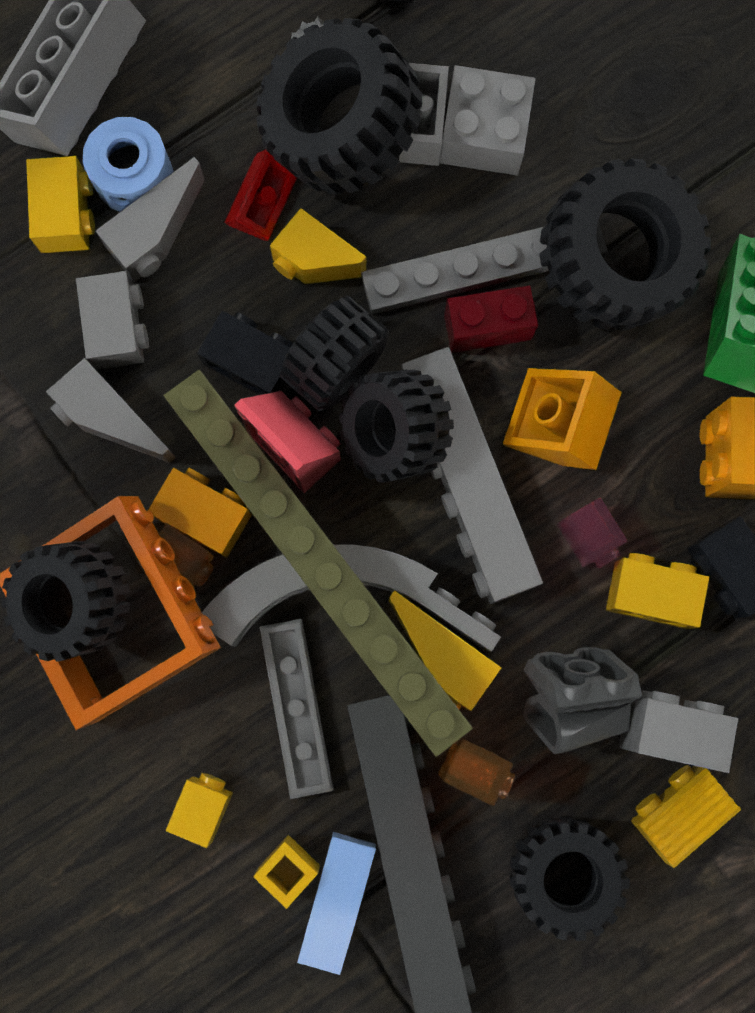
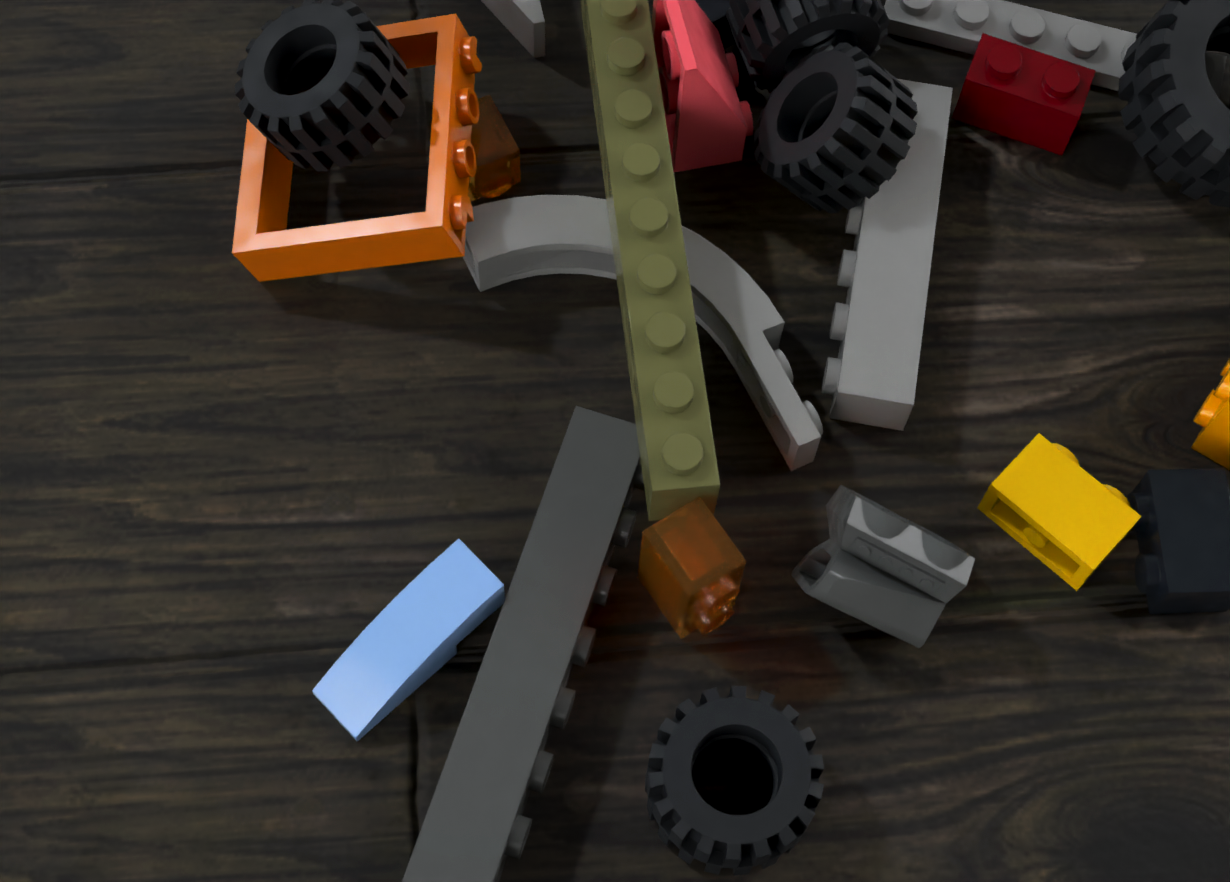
camera: 30 degrees right, 15 degrees down
light orange brick [148,467,252,558] -> none
yellow brick [166,773,233,848] -> none
yellow brick [253,835,320,909] -> none
light grey tile [260,619,334,799] -> none
yellow slope [389,590,501,711] -> none
light orange slope [503,368,622,470] -> none
clear pink brick [557,497,627,568] -> none
light grey brick [618,691,738,773] -> none
yellow brick [631,765,741,868] -> none

